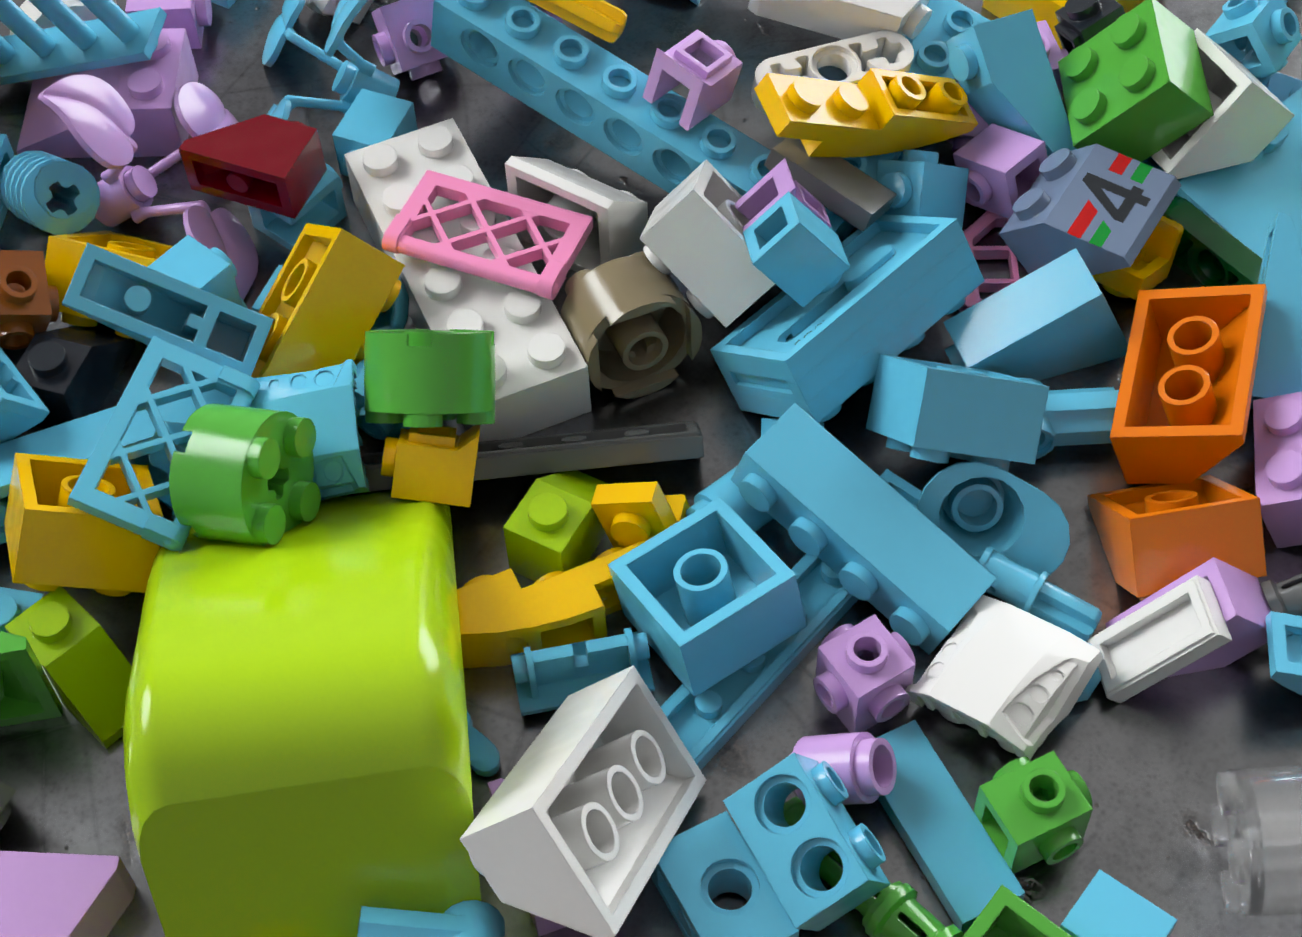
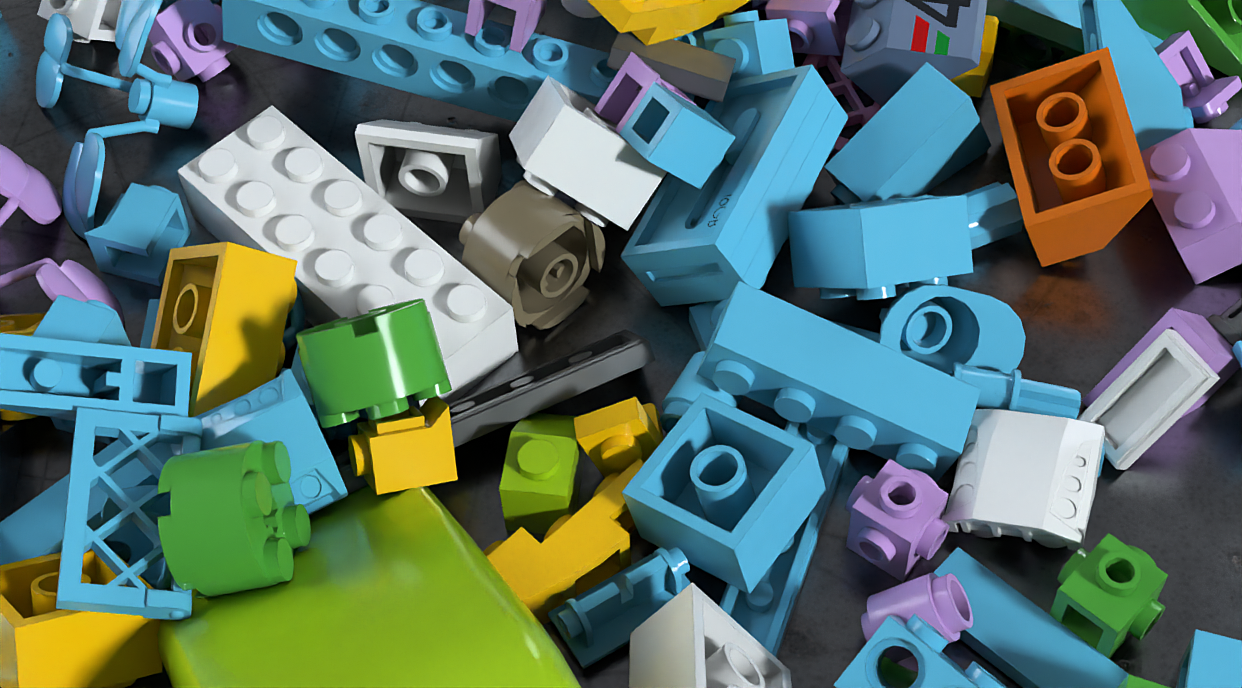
camera: 20 degrees left, 0 degrees up
dark red slope [178,114,327,219] -> none
medium azure brick [332,88,418,176] -> none
bright pink window [382,170,593,300] -> none
orange slope [1087,475,1267,601] -> none

